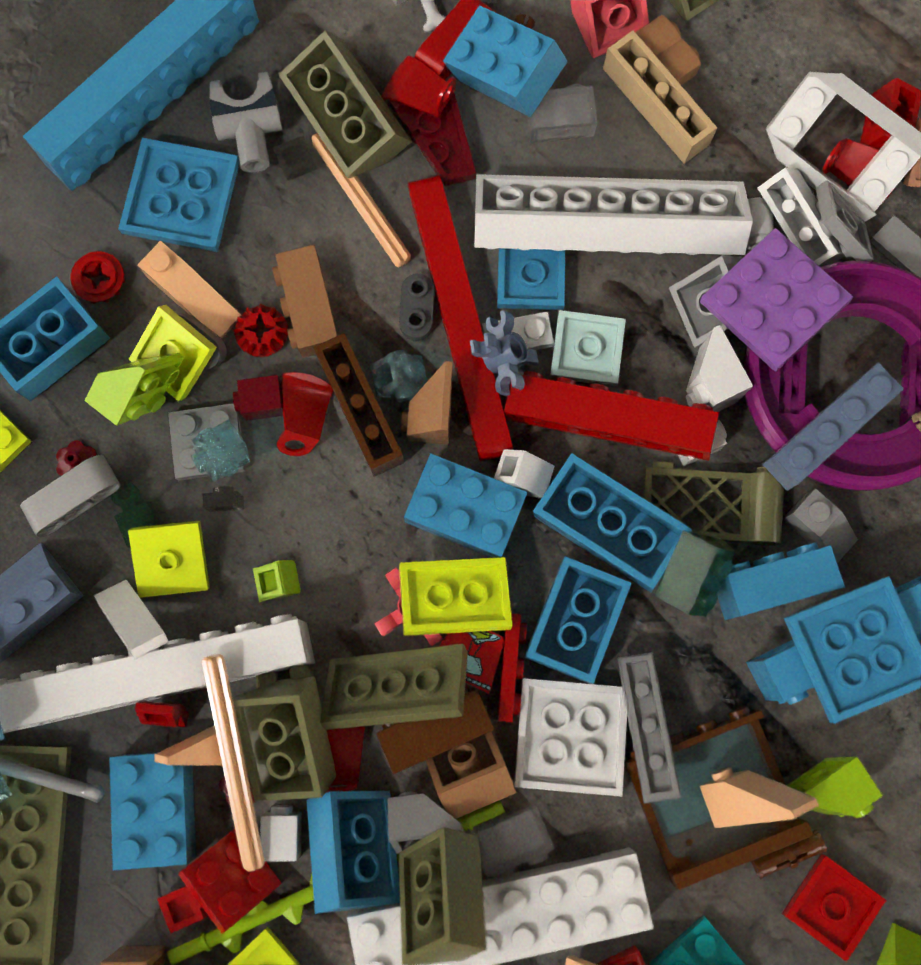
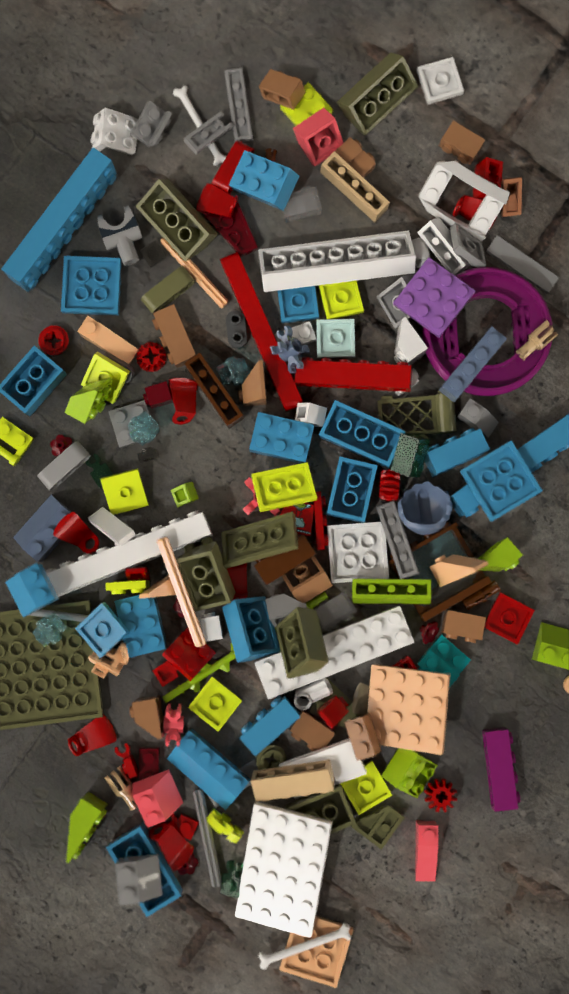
camera: 10 degrees left, 5 degrees up
none -> red piece [53,512,100,554]
none -> dark azure plate [75,602,130,658]
none -> light nougat piece [88,642,129,679]
none -> neon yellow plate [106,580,150,594]
none -> olive beam [141,266,195,314]
none -> neon yellow plate [318,281,364,319]
none -> lime brick [352,579,431,604]
none -> red gear [379,469,400,501]
none -> sand blue piece [398,481,453,535]
none -> dark red plant [420,621,439,644]
none -> medium nougat brick [439,120,485,165]
none -> medium nougat brick [441,610,486,643]

